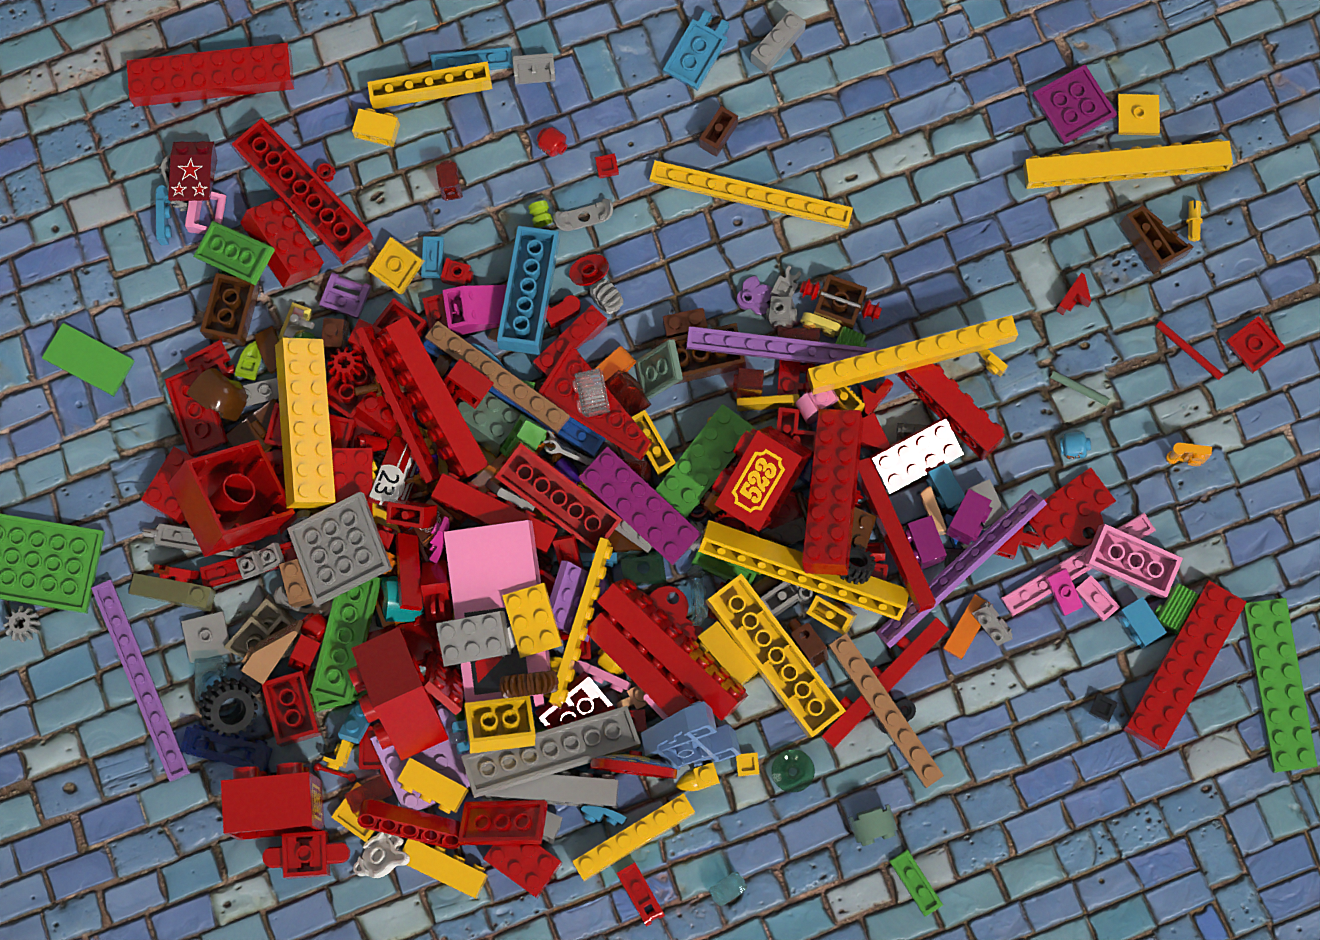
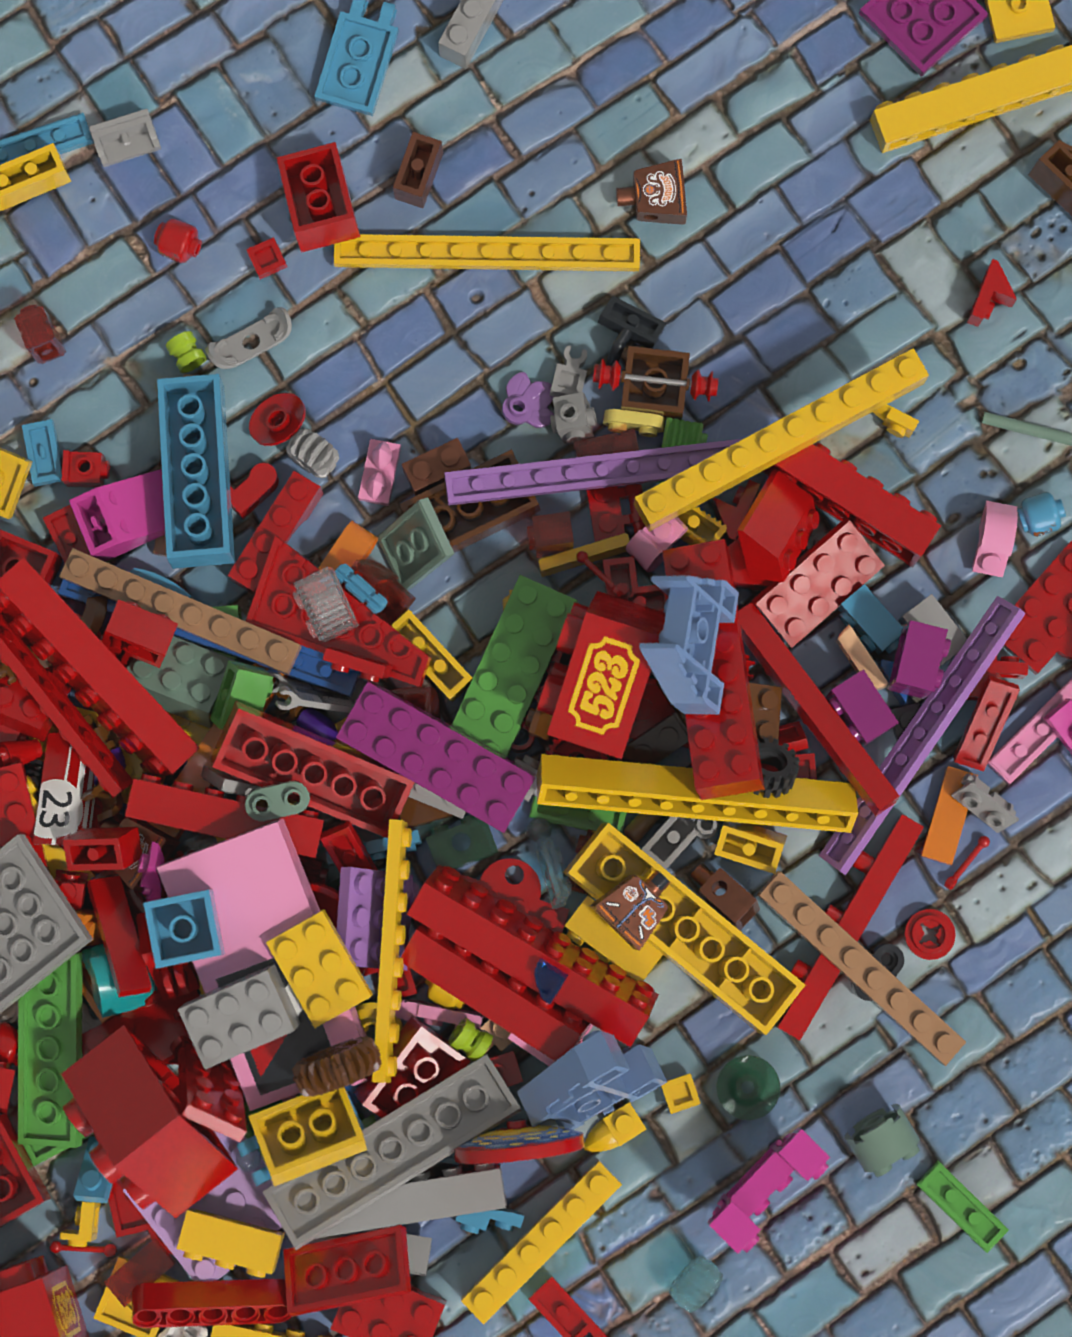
camera: 15 degrees left, 5 degrees up
none -> dark azure brick [143,890,225,968]
none -> sand green plate [245,780,310,821]
none -> red brick [276,142,360,253]
none -> red plate [322,647,393,682]
none -> dark azure axle [333,564,388,614]
none -> bright pink tile [358,439,401,506]
none -> lime wheel [448,1018,493,1062]
none -> clear blue tile [534,958,568,1004]
none -> red hinge [576,551,624,598]
none -> copper torso [590,870,670,950]
none -> black plate [597,295,667,366]
none -> copper torso [616,159,687,225]
none -> medium blue wedge [639,576,739,715]
none -> dark pink wedge [707,1127,830,1254]
none -> red slope [737,470,819,582]
none -> red gear [904,909,956,960]
none -> red hinge [944,836,990,890]
none -> plate [953,675,1020,772]
none -> bright pink brick [972,501,1018,577]

